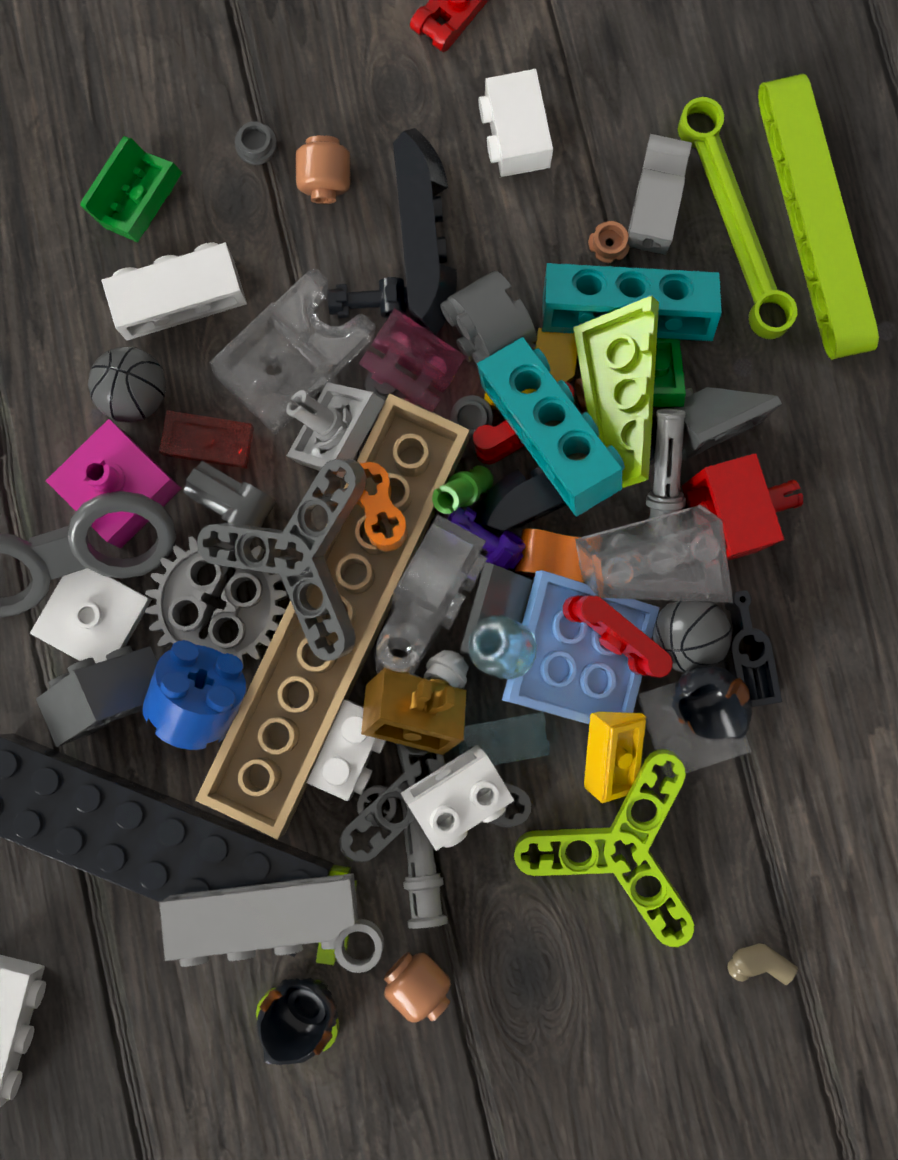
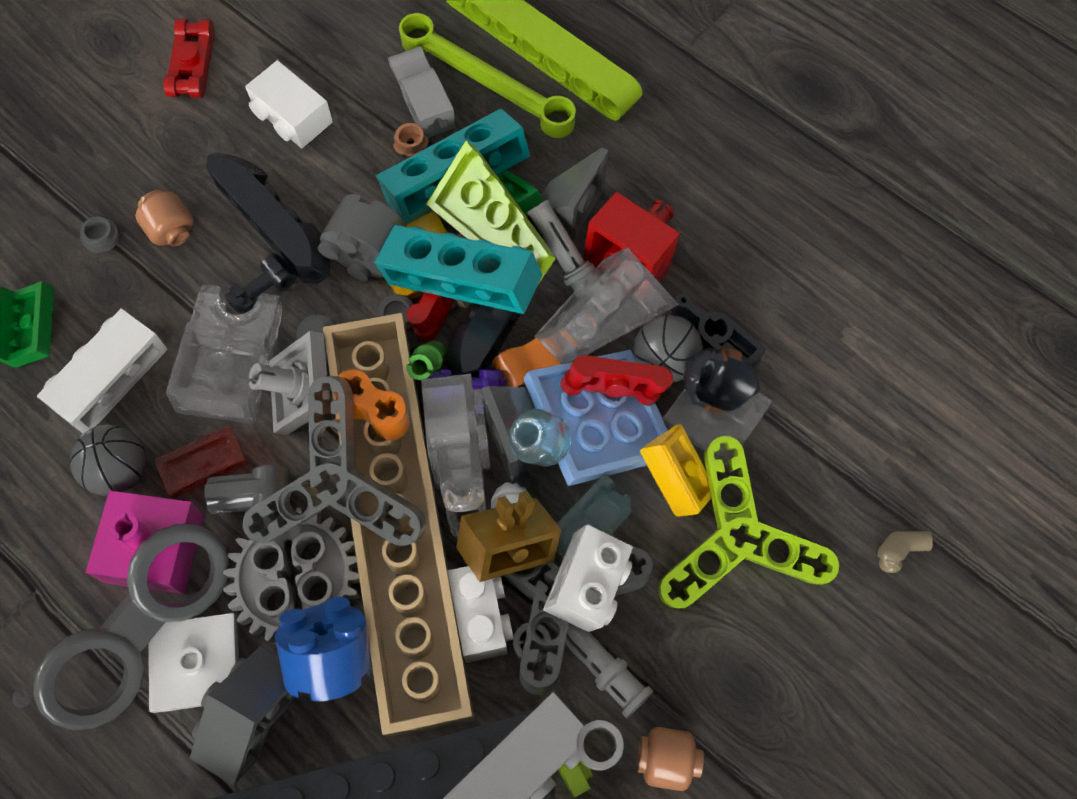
camera: 40 degrees left, 15 degrees down
clear pink plate [359,308,466,412] -> none

